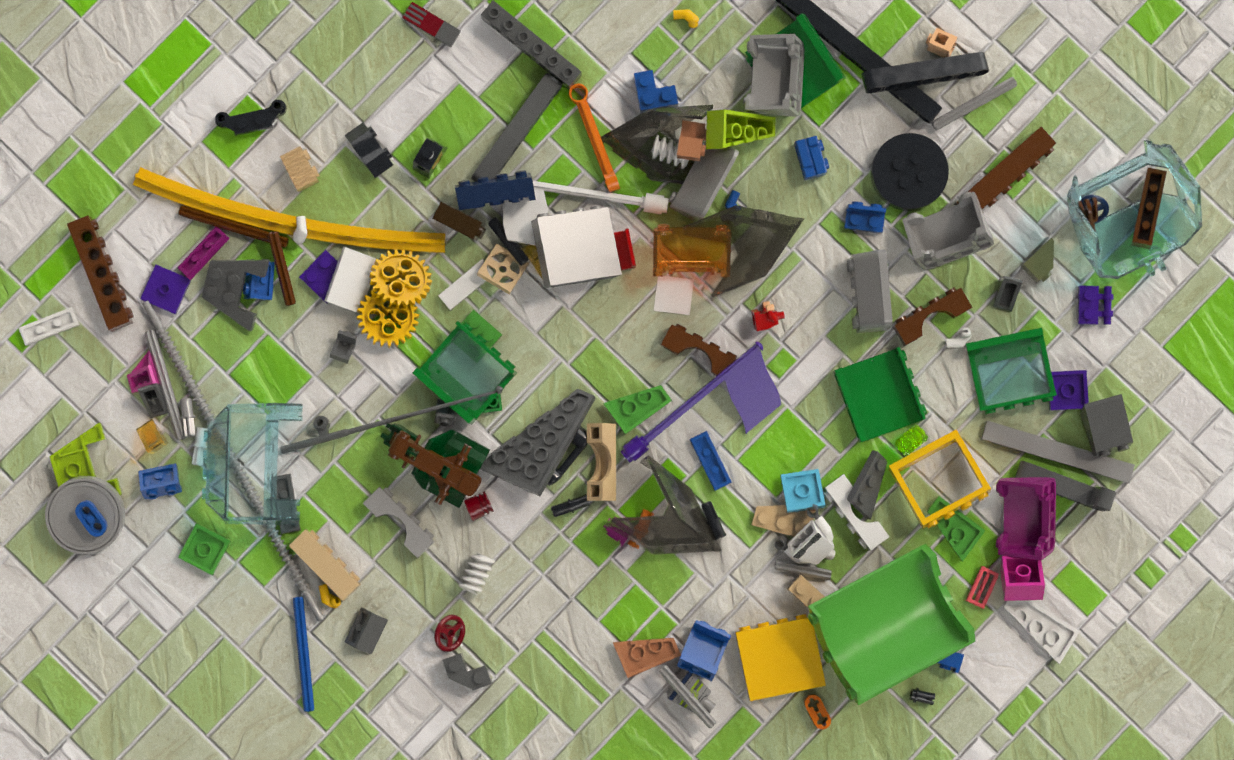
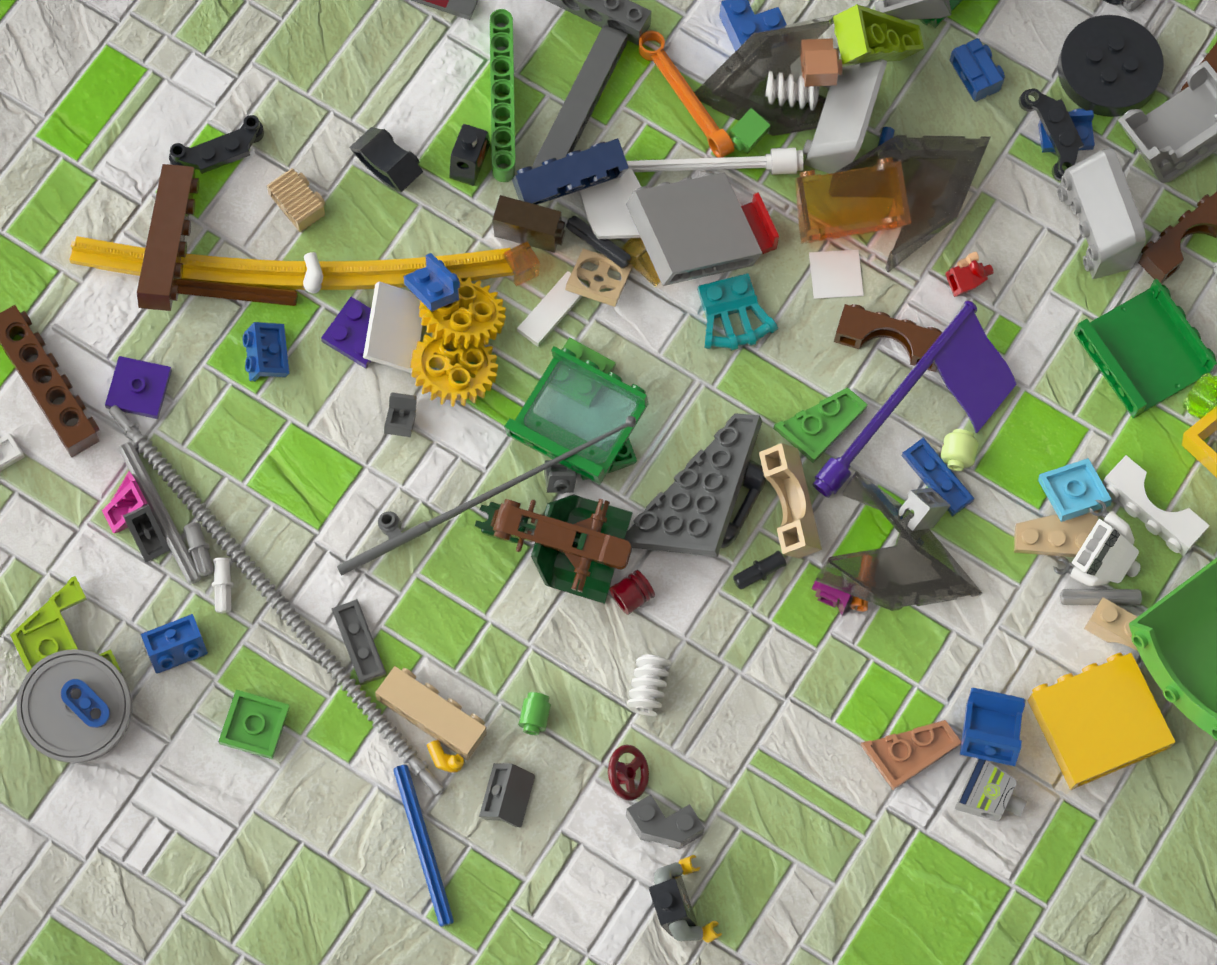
camera: 15 degrees left, 15 degrees down
clear yellow slope [136,419,168,454] -> none
magenta tile [177,226,230,280] -> none
dark grey wing [202,259,270,331] -> none
clear light blue windscreen [202,403,303,526] -> none
reddish brown axle [268,231,296,306] -> none
light grey arch [363,487,435,558] -> none
light grey axle [659,666,716,728] -> none
black axle [701,501,726,540] -> none
orange beam [804,694,831,729] -> none
dark grey wing [847,450,887,520] -> none
none -> reddish brown brick [137,164,199,311]
none -> blue bracket [404,253,460,311]
none -> bright green beam [490,9,515,182]
none -> clear orange panel [504,241,540,286]
none -> bright green brick [518,692,551,735]
none -> torso [649,855,722,943]
none -> teal plate [697,273,778,351]
none -> bright green brick [729,108,770,154]
none -> light grey hinge [899,488,951,531]
none -> yellowish green head [941,429,979,471]
none -> black plate [1019,88,1084,182]

